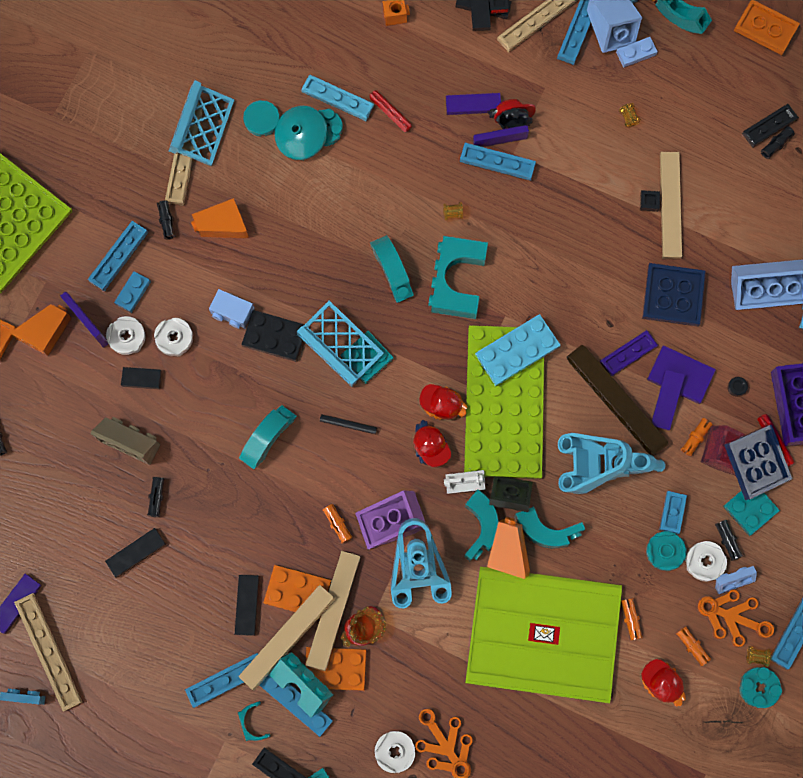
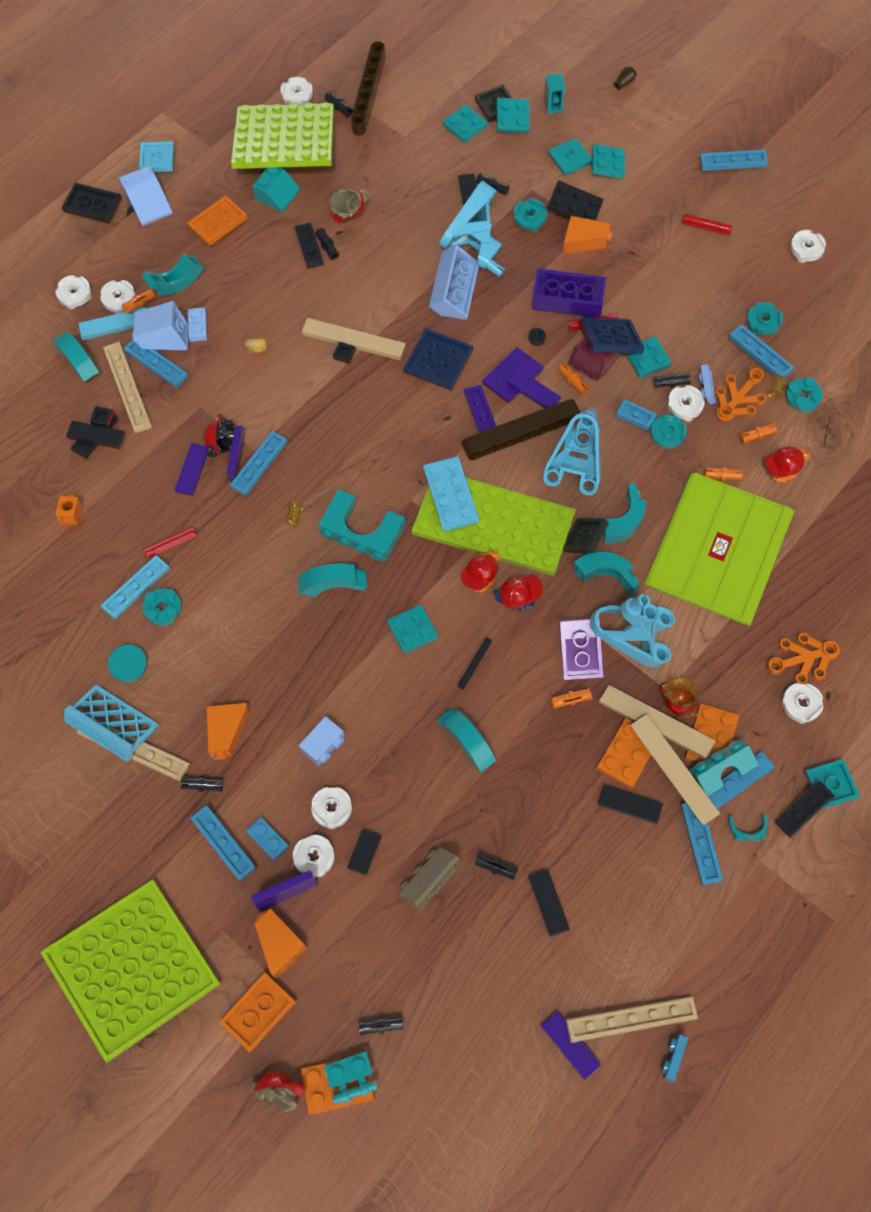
camera: 75 degrees left, 10 degrees down
black plate [241,310,305,362] -> none
teal dish [275,106,328,160] -> none
medium azure fence [297,301,384,387] -> none
white hinge [444,470,486,494] -> none
orange slope [487,517,530,579] -> none

